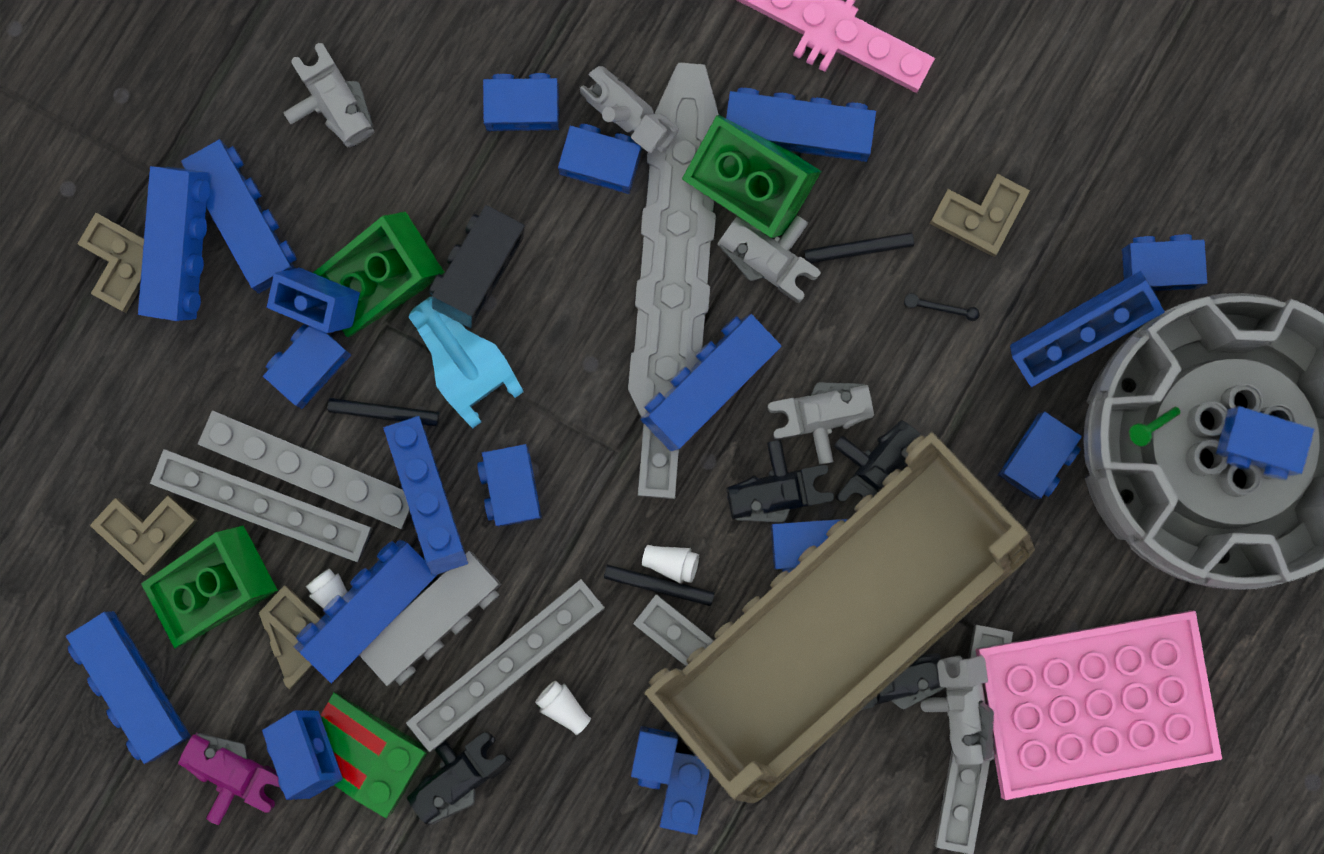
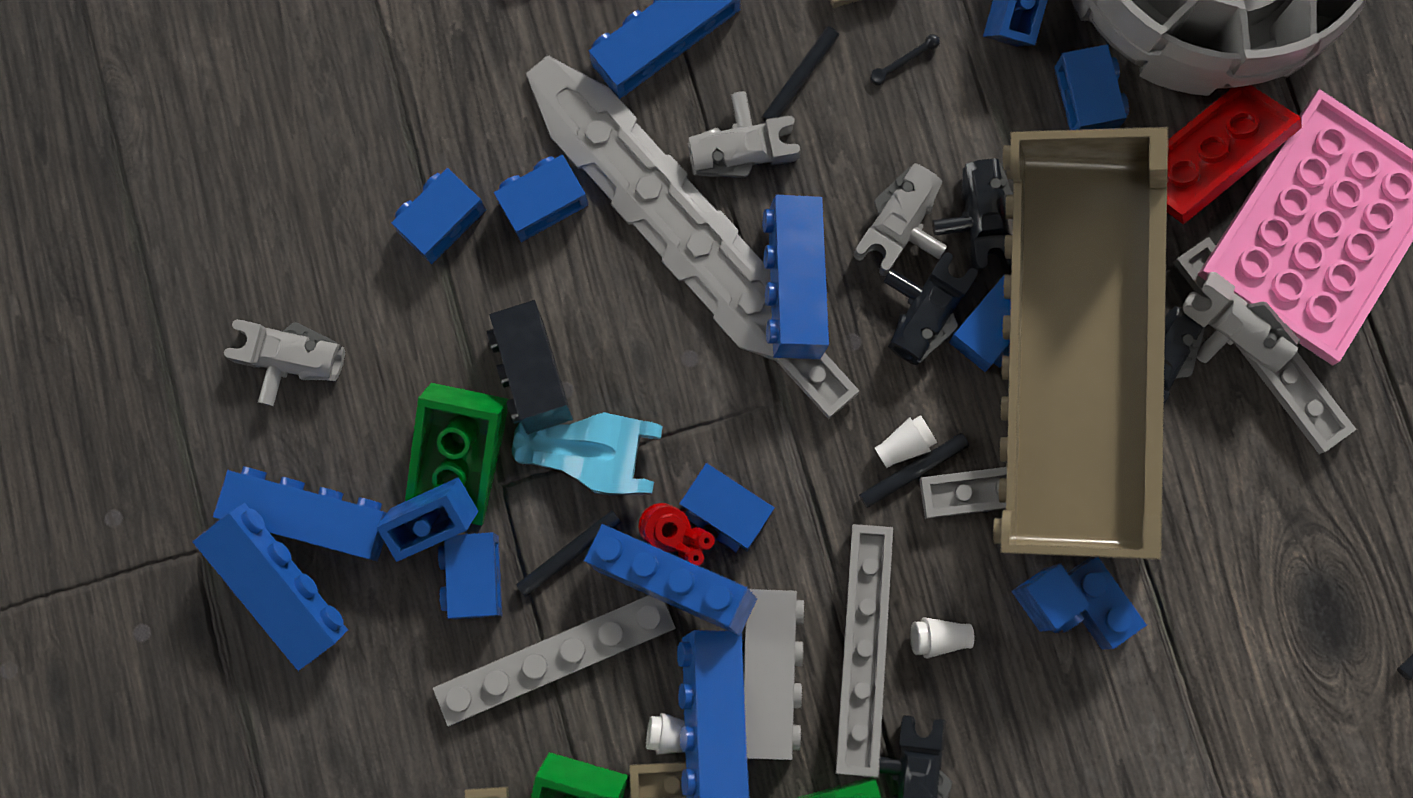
camera: 45 degrees left, 5 degrees down
dark tan plate [78,212,144,313] -> none
light grey plate [150,449,373,563] -> none
light grey piece [580,66,679,153] -> none
green slope [682,115,822,238] -> none
none -> red piece [638,503,715,566]
none -> red plate [1167,85,1302,225]

